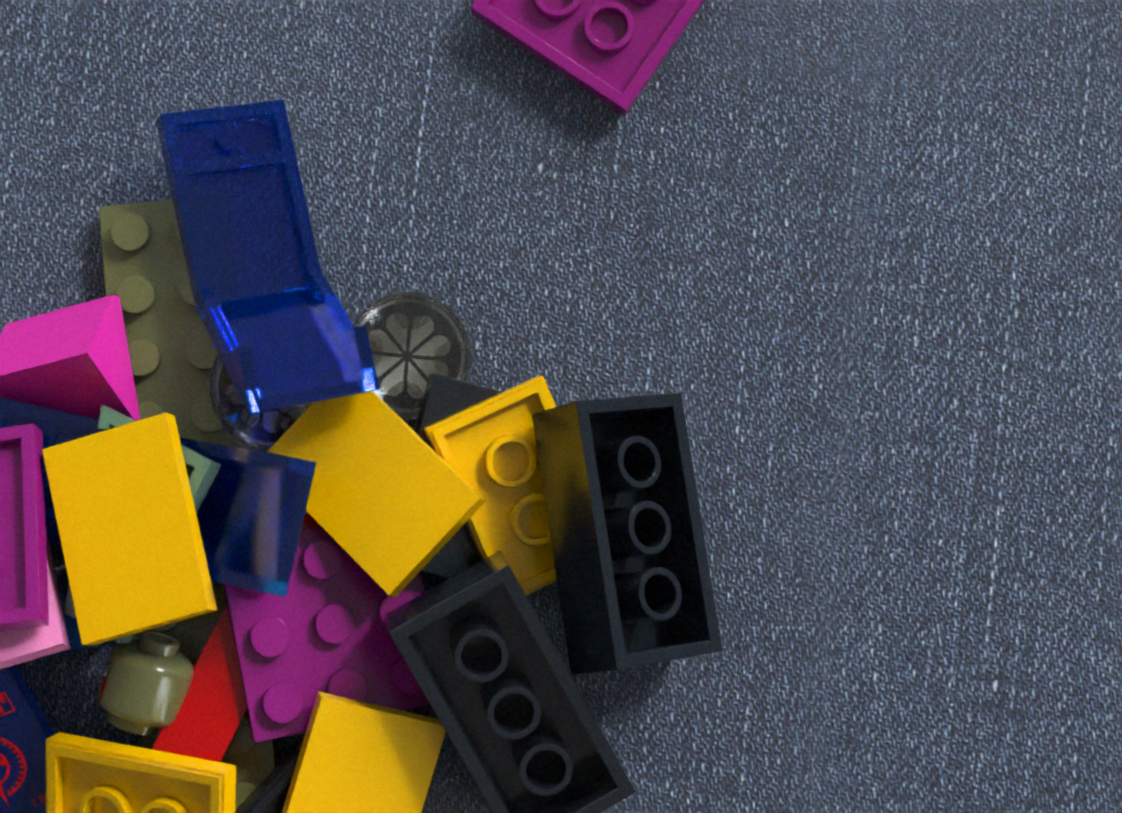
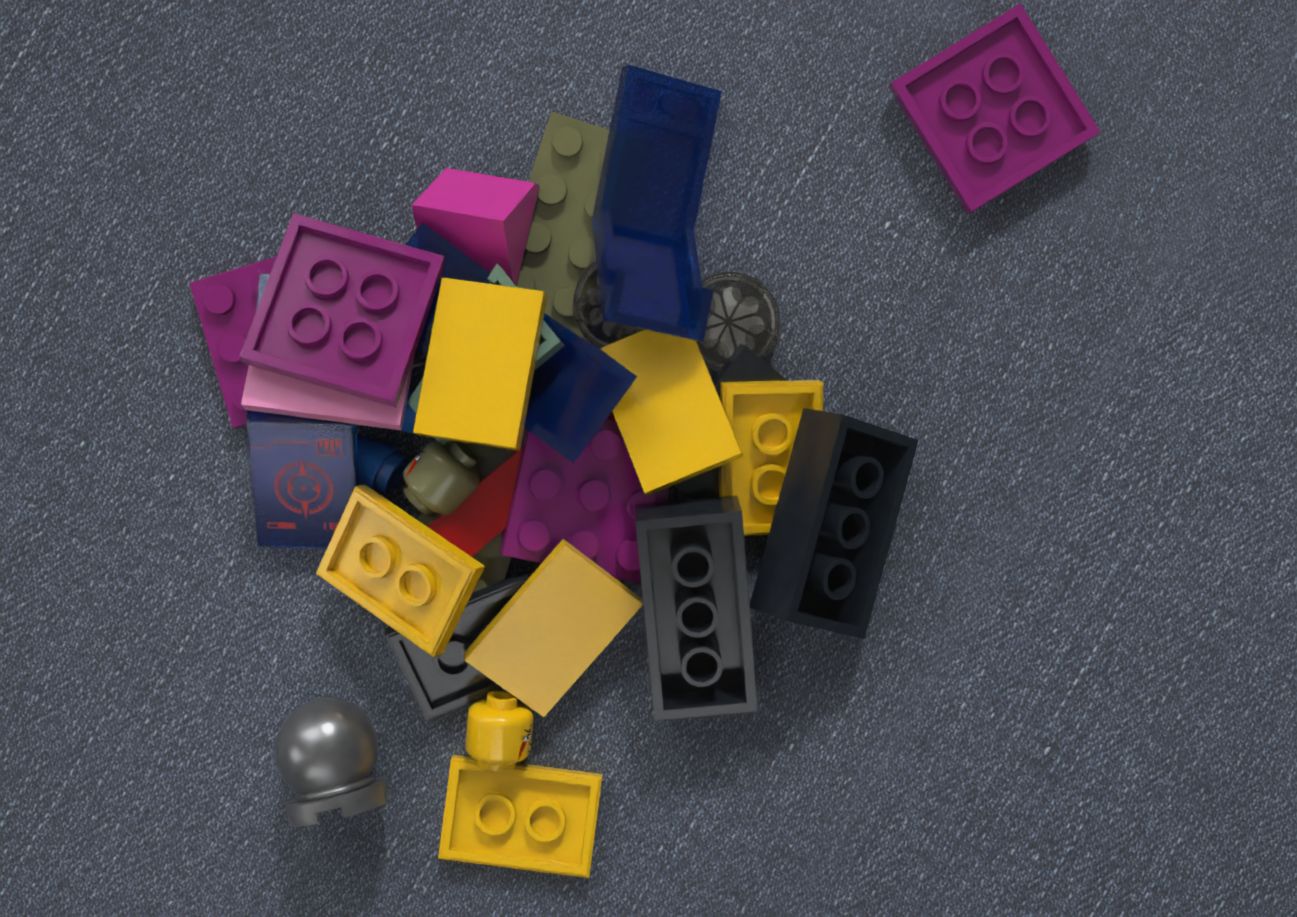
camera: 25 degrees right, 5 degrees up
none -> blue cone [329,430,409,494]

